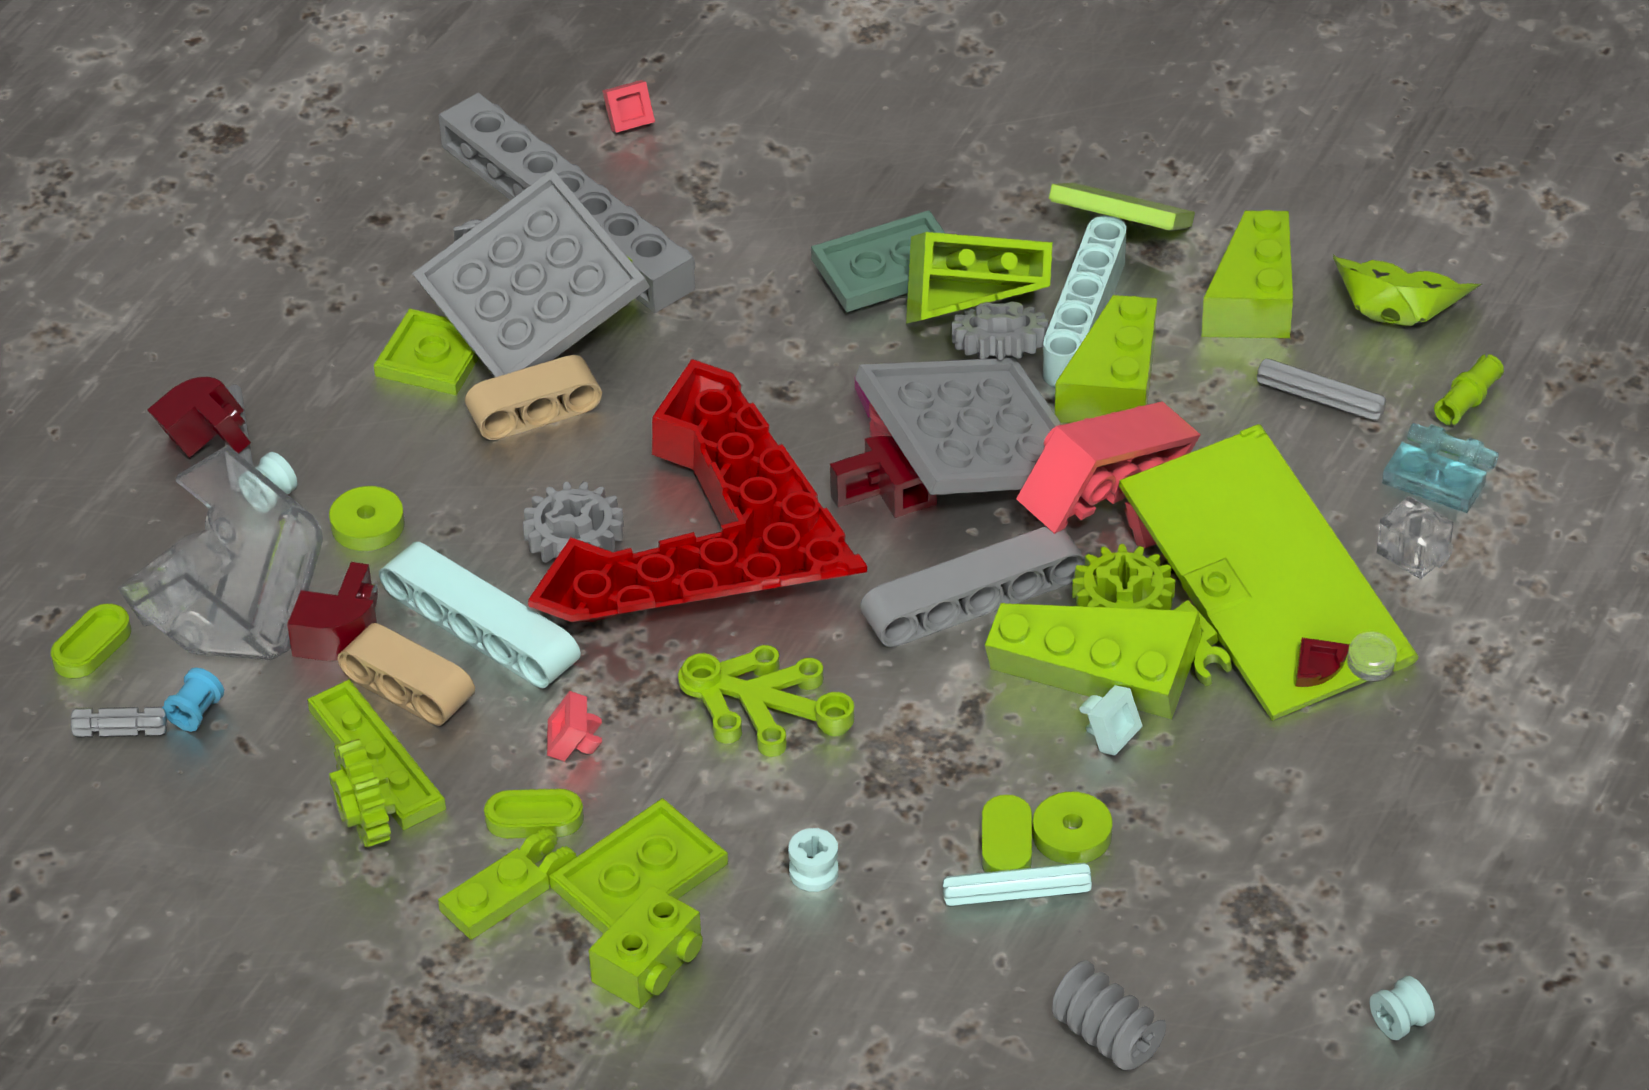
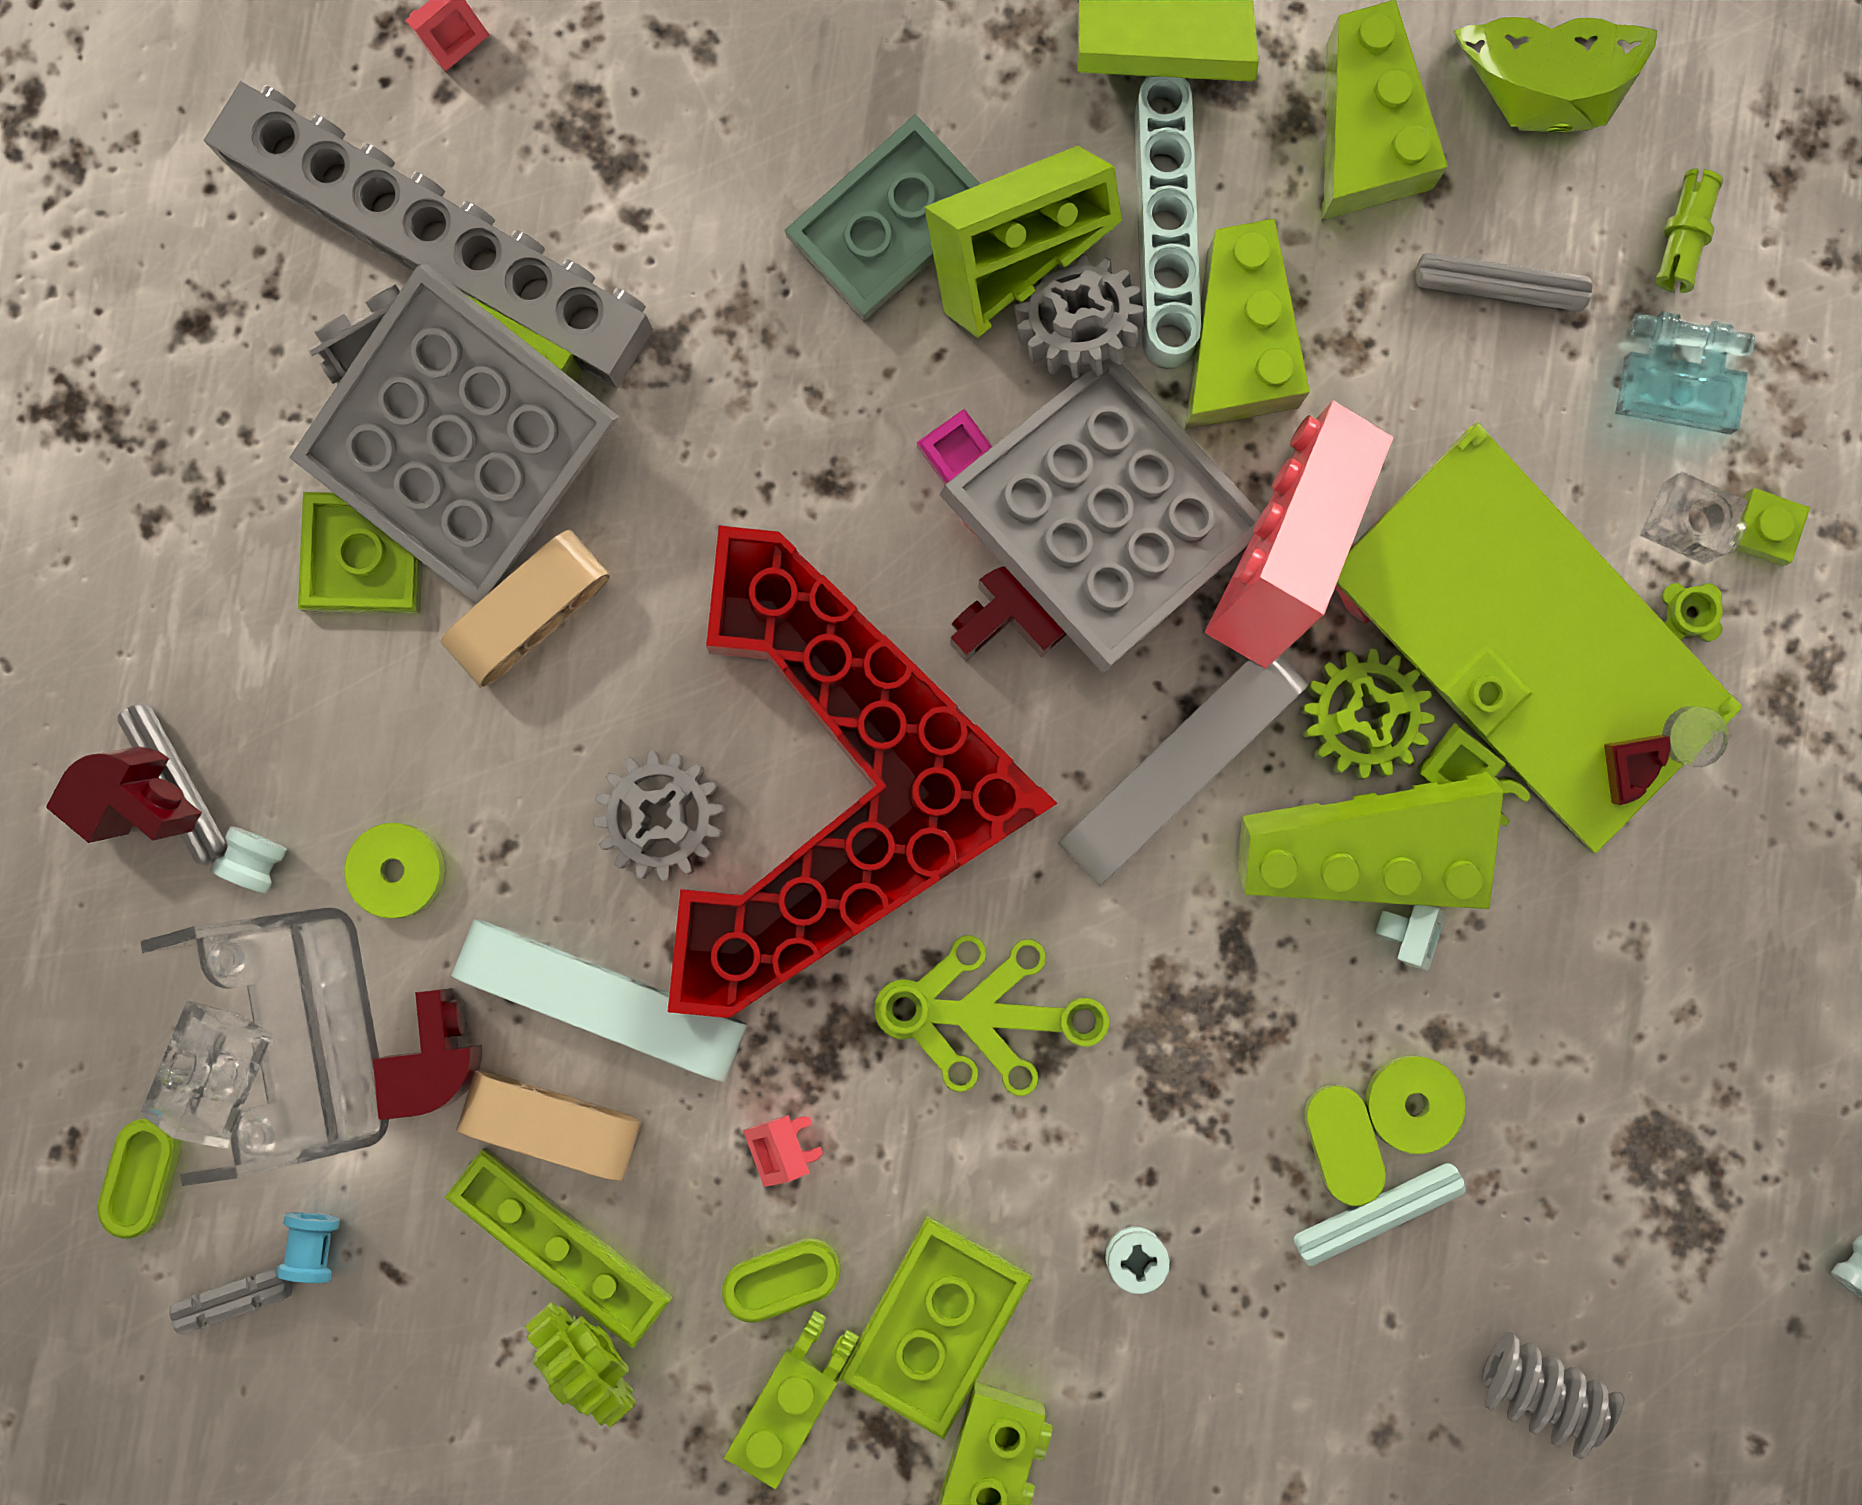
camera: 15 degrees left, 40 degrees up
none -> lime plate [1661,583,1723,642]
none -> lime plate [1728,488,1811,566]

